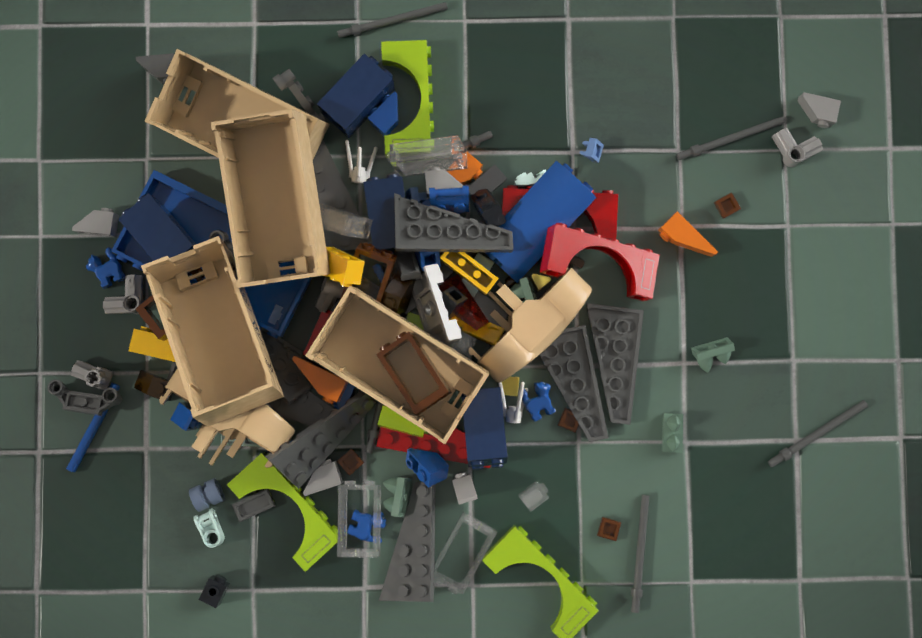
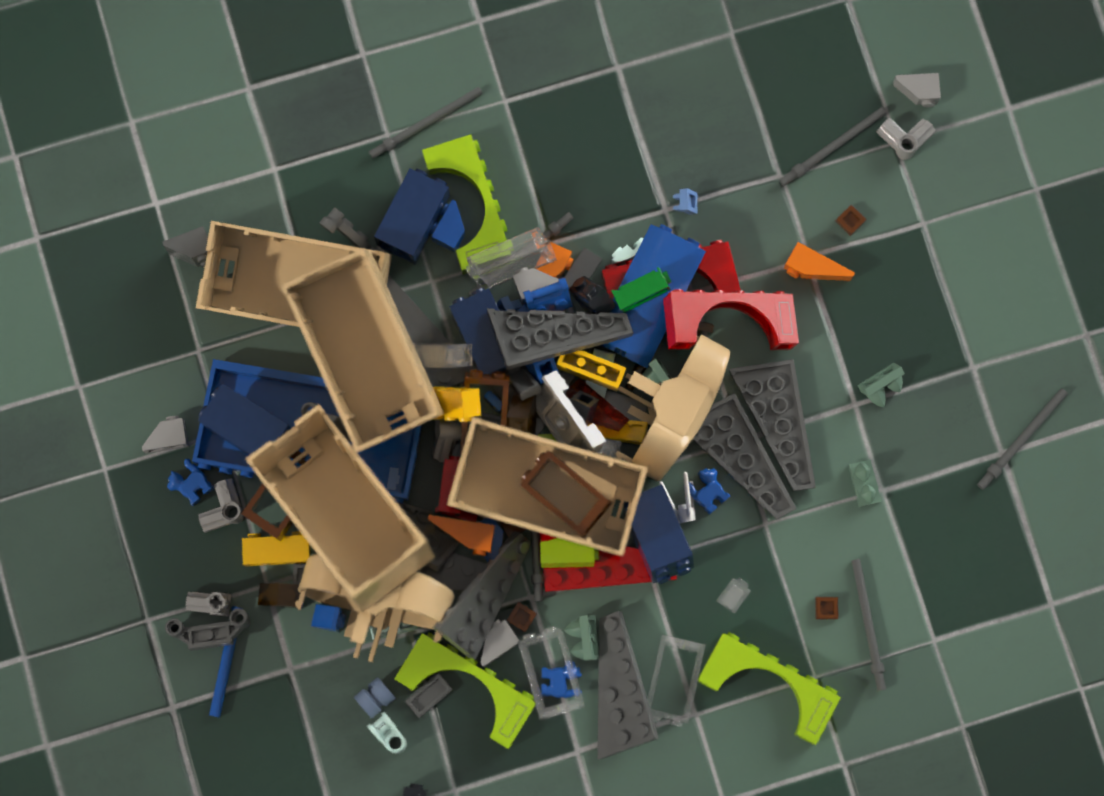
camera: 15 degrees left, 5 degrees down
white plant [345,140,378,184] -> none
blue slope [406,448,449,488] -> none
light grey slope [452,471,478,505] -> none
light yellow slope [502,376,519,397] -> none
light yellow slope [531,274,551,292] -> none
reddish brown tile [558,408,579,433] -> none
none -> green window [611,267,672,313]

